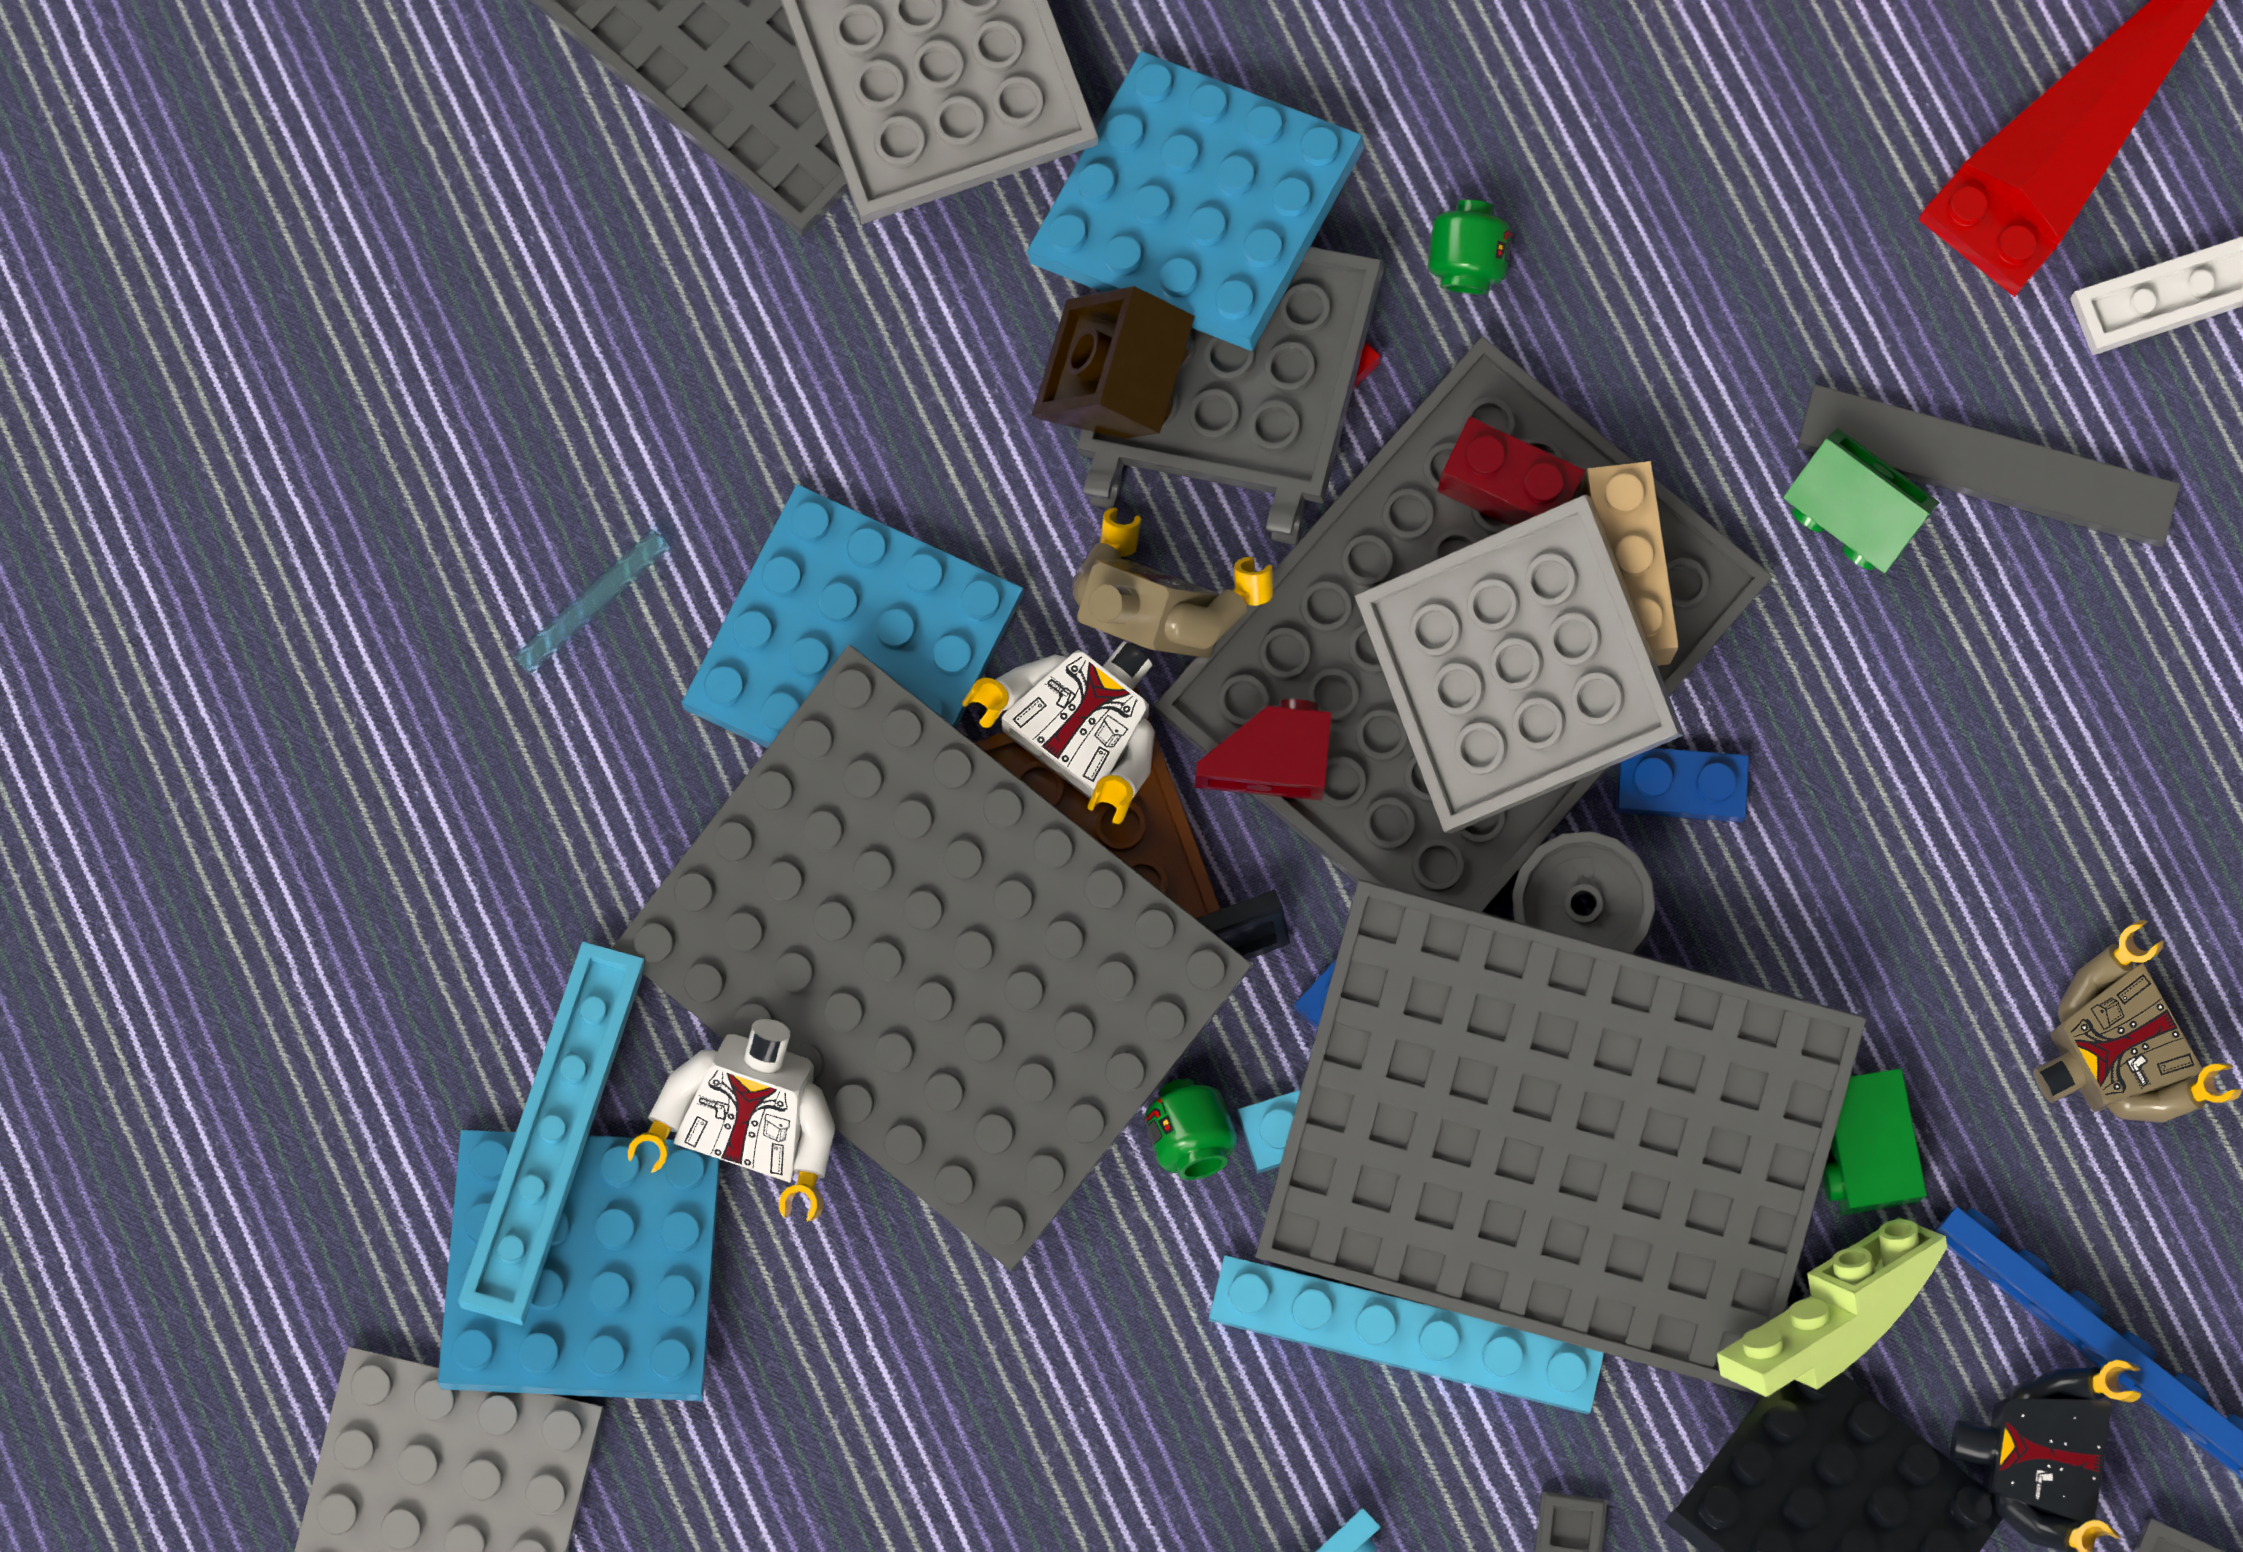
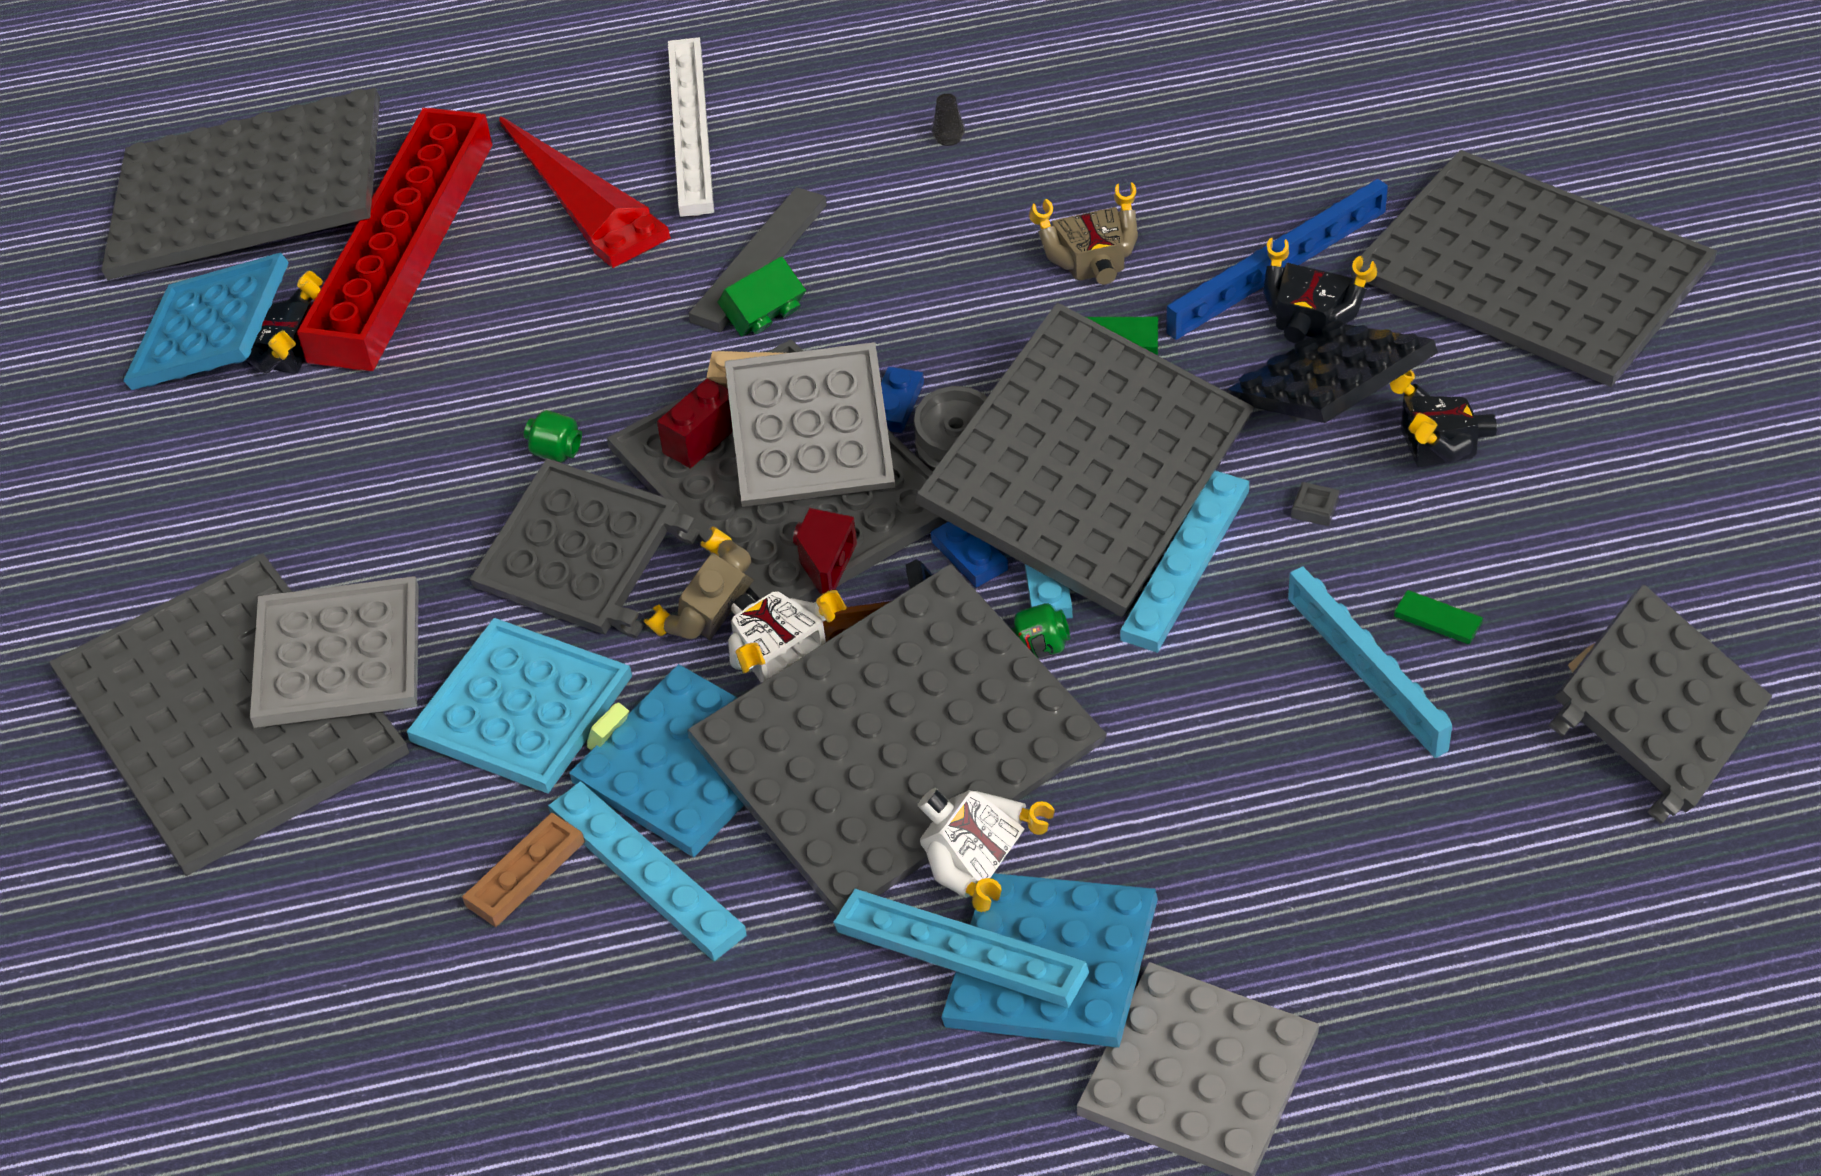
camera: 70 degrees left, 30 degrees down
clear light blue piece [513,530,670,675] -> none
dark azure plate [1027,51,1365,351] -> none
dark brown slope [1032,286,1195,439] -> none
yellowish green slope [1717,1217,1947,1397] -> none
none -> medium azure plate [407,618,632,794]
none -> medium nougat plate [462,812,585,927]
none -> medium azure plate [548,781,747,962]
none -> yellowish green tile [587,702,629,750]

